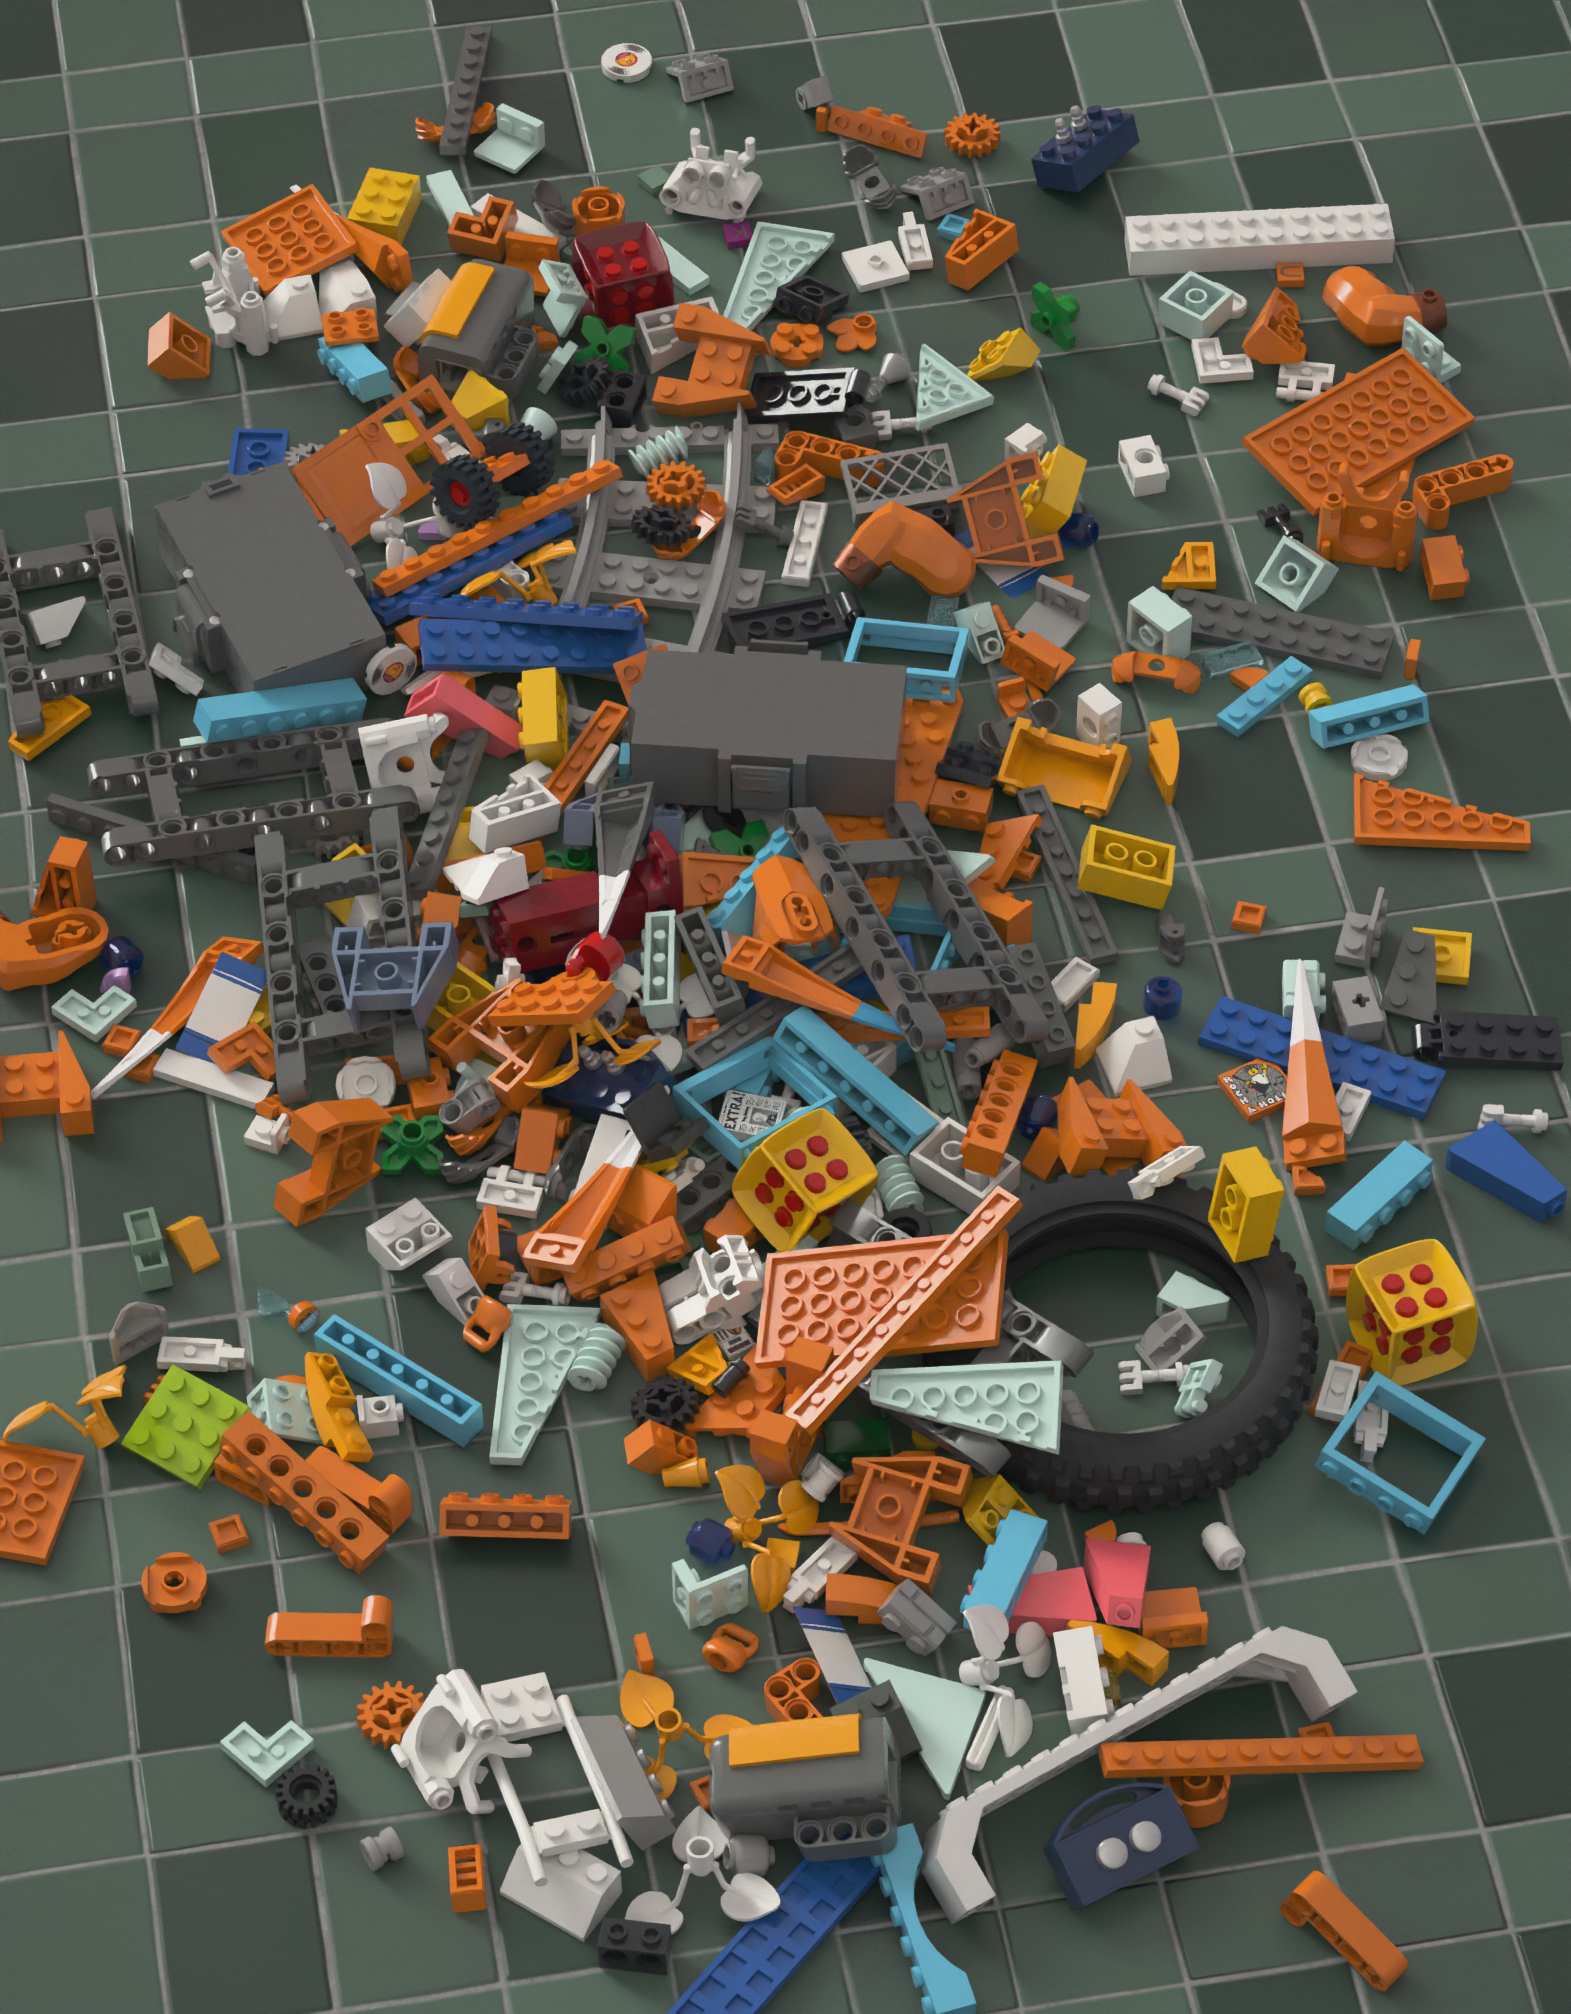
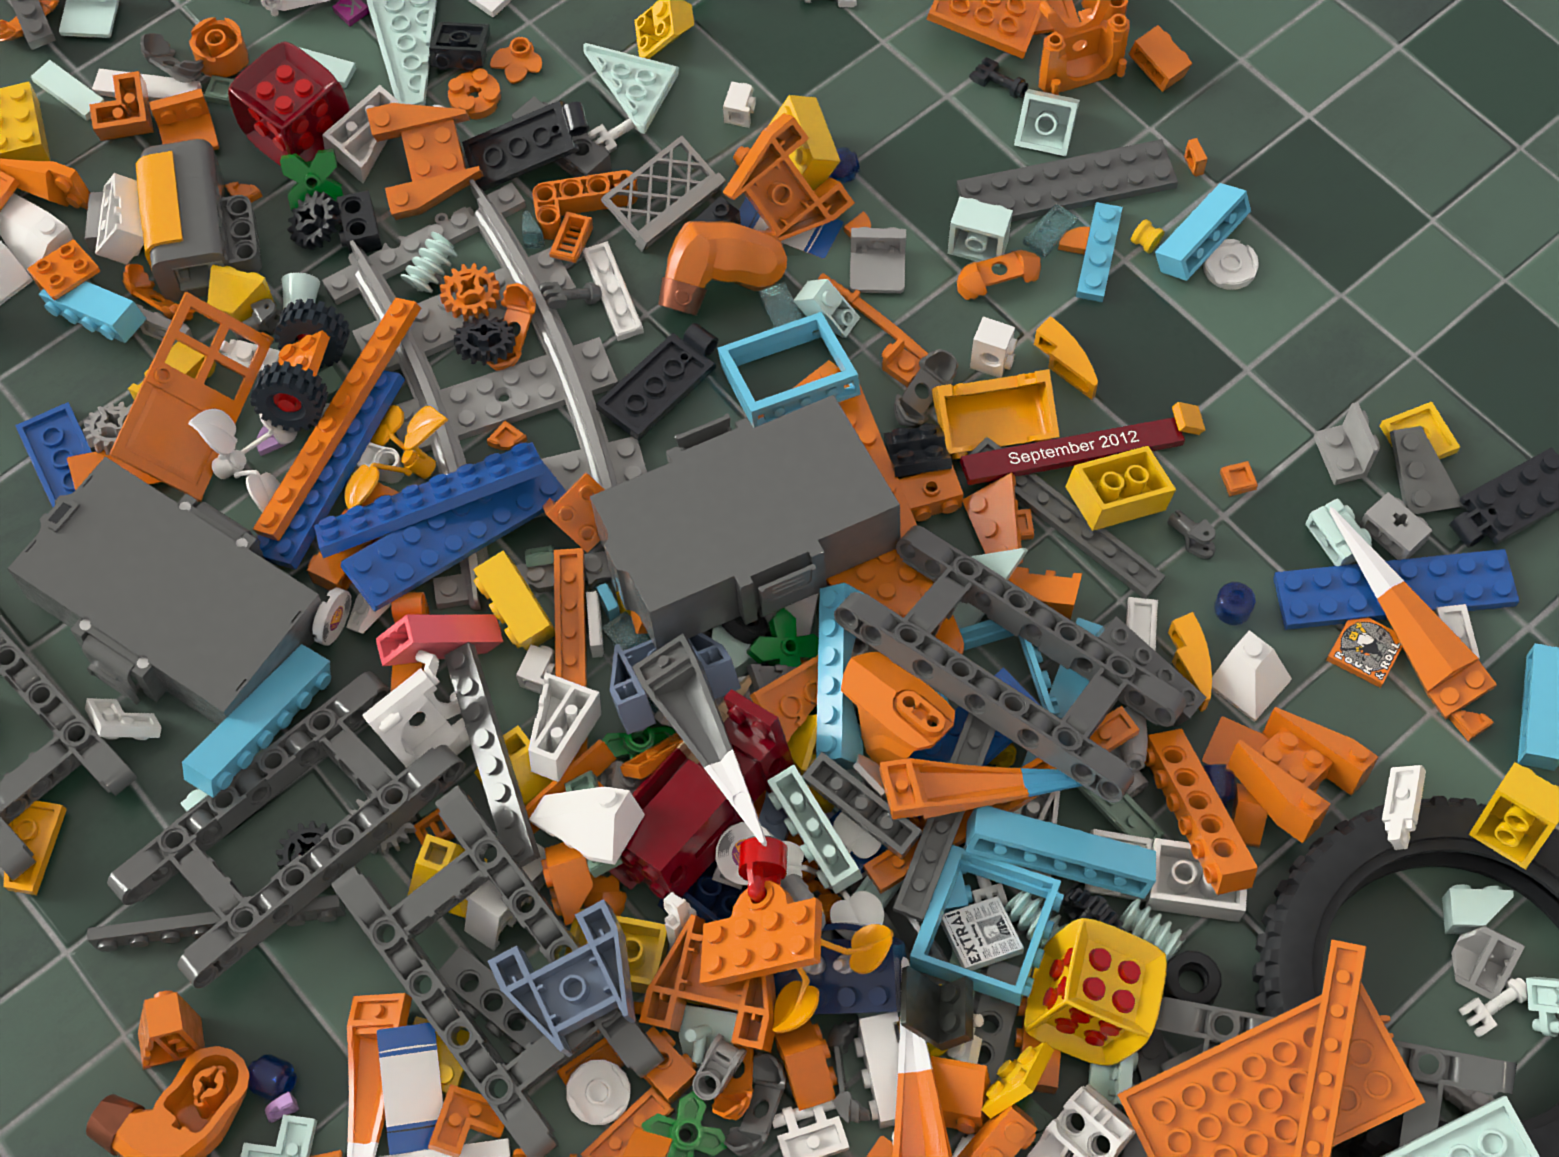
camera: 30 degrees left, 15 degrees up
light aqua plate [537,340,578,394] -> none
light aqua bracket [538,259,588,338] -> none
light grey piece [866,353,910,402] -> none
orange bracket [1000,631,1076,692] -> none
white brick [1118,435,1170,498] -> none
light orange wing [1162,542,1216,590] -> none
orange wing [1354,773,1531,851] -> none
none -> sand green tile [525,545,554,567]
none -> dark red tile [960,417,1185,485]
none -> yellow plate [981,1041,1054,1119]
none -> light orange tile [1172,402,1206,435]

